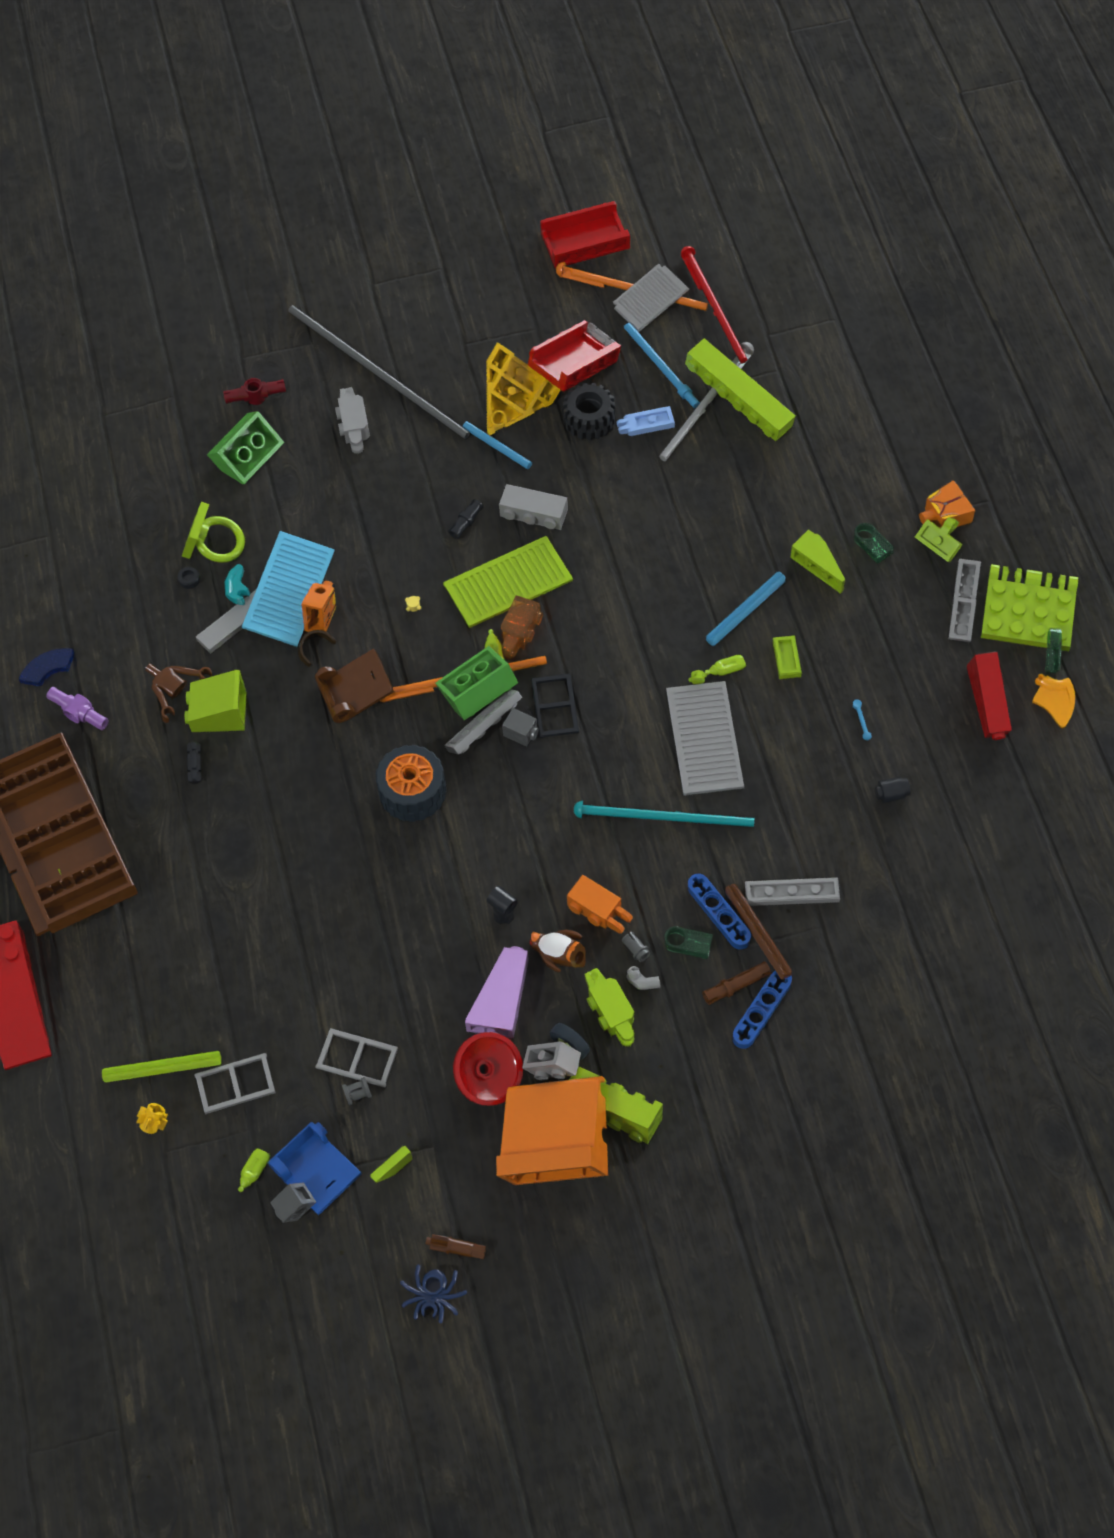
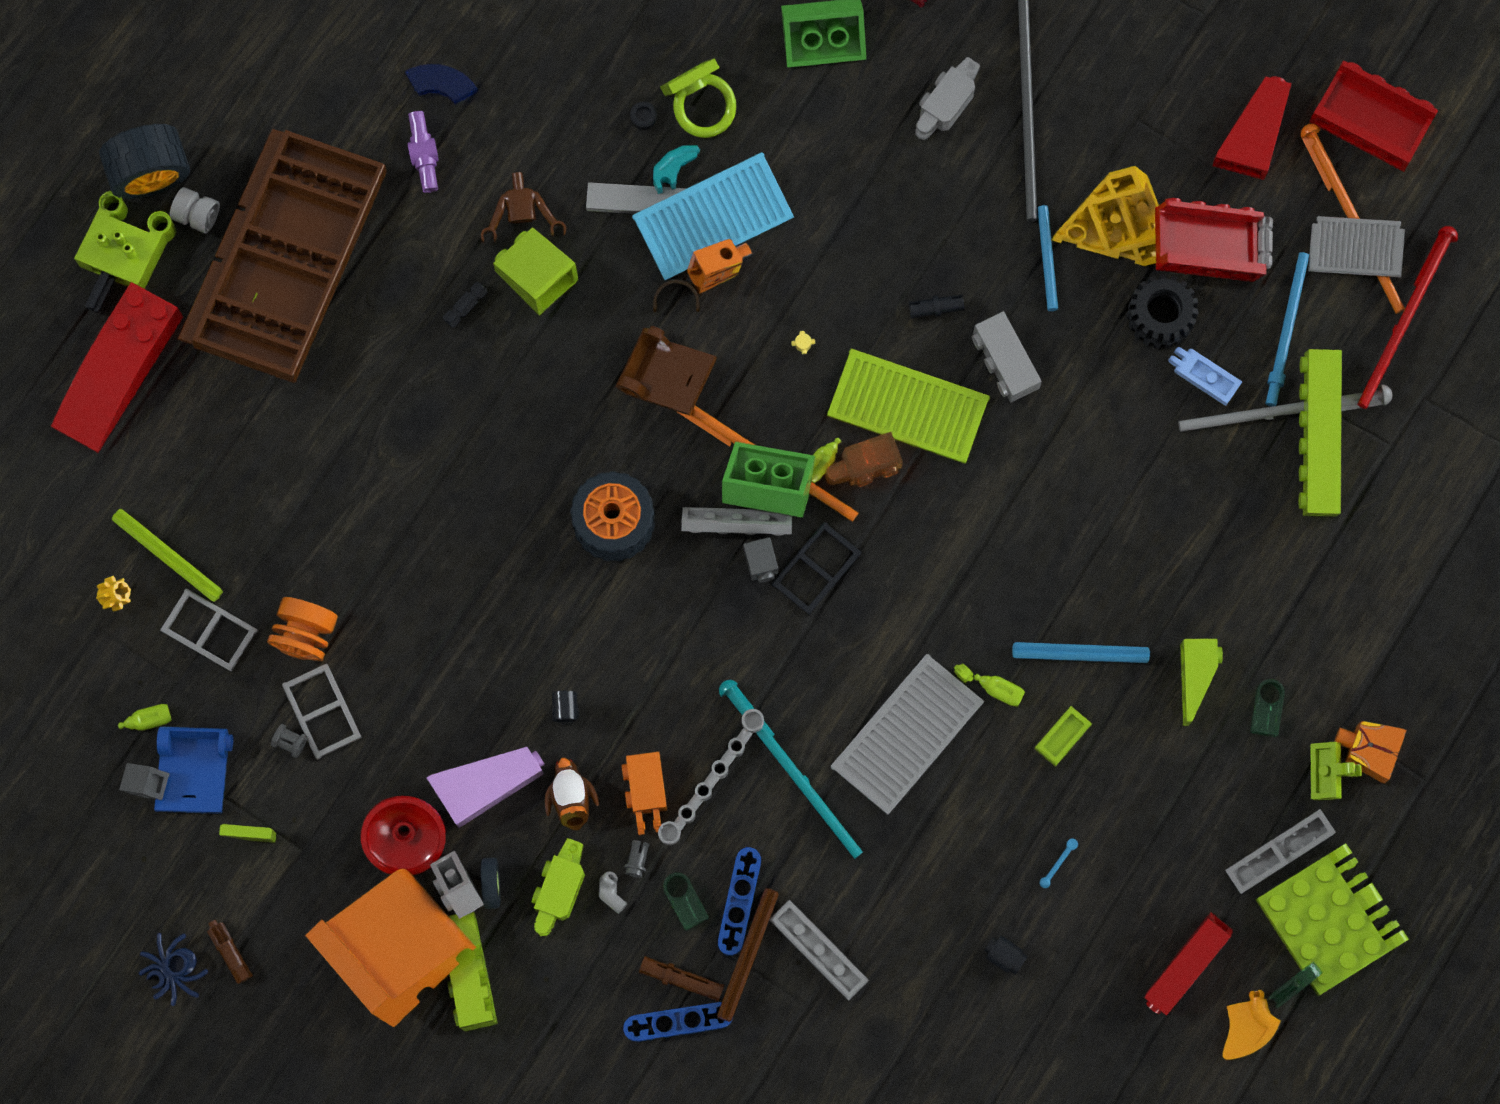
camera: 45 degrees right, 15 degrees up
none -> orange wheel [267,597,338,661]
none -> light grey bar [658,709,764,845]
none -> red slope [1212,76,1292,180]

